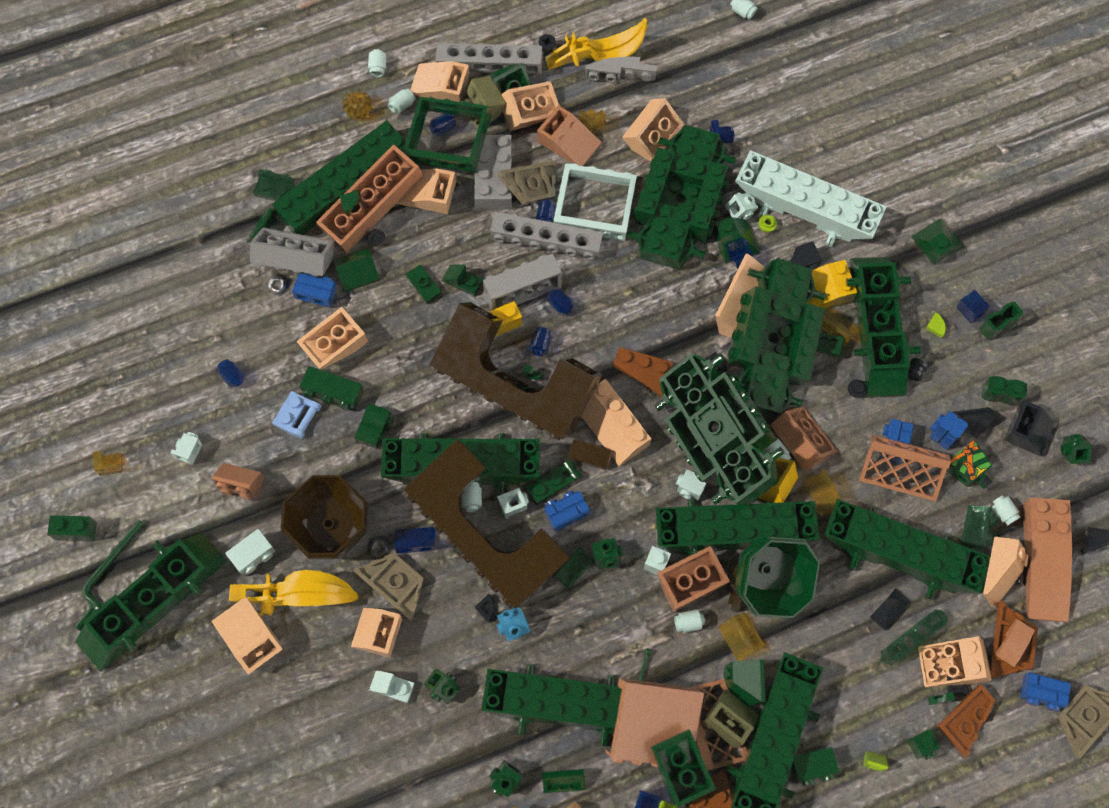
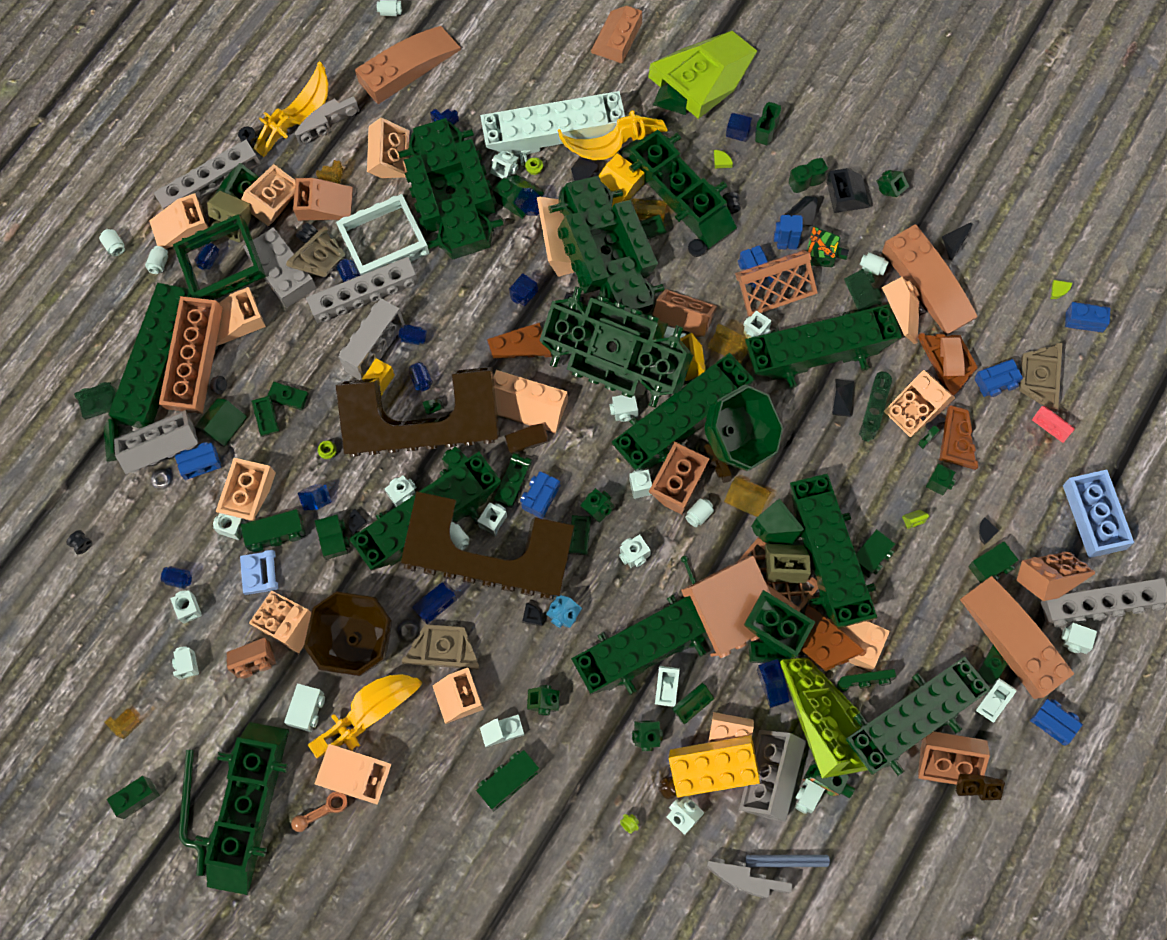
camera: 30 degrees left, 0 degrees up
dark green tile [340,190,359,214] -> none
clear yellow gear [342,89,373,121] -> none
dark green slope [442,264,483,297] -> none
none -> black wheel [66,530,92,555]
none -> light aqua brick [170,590,202,624]
none -> light aqua brick [213,513,246,540]
none -> light nougat slope [249,590,311,653]
none -> dark green plate [251,396,280,437]
none -> nougat piece [291,791,348,832]
none -> black wheel [296,222,318,244]
none -> clear blue panel [298,484,332,510]
none -> lime plate [318,441,337,459]
none -> black tile [349,509,368,536]
none -> nougat slope [355,26,461,104]
none -> light aqua brick [384,475,417,507]
none -> dark green brick [442,447,468,471]
none -> dark green brick [476,750,541,812]
none -> clear blue brick [509,273,538,307]
none -> yellow piece [557,110,668,160]
none -> nougat slope [591,6,642,64]
none -> light aqua brick [619,535,651,568]
none -> lime wedge [648,31,757,119]
none -> light aqua slope [655,666,680,707]
none -> light aqua brick [743,311,771,339]
none -> dark green plate [749,641,788,664]
none -> coral bracket [1032,406,1075,443]

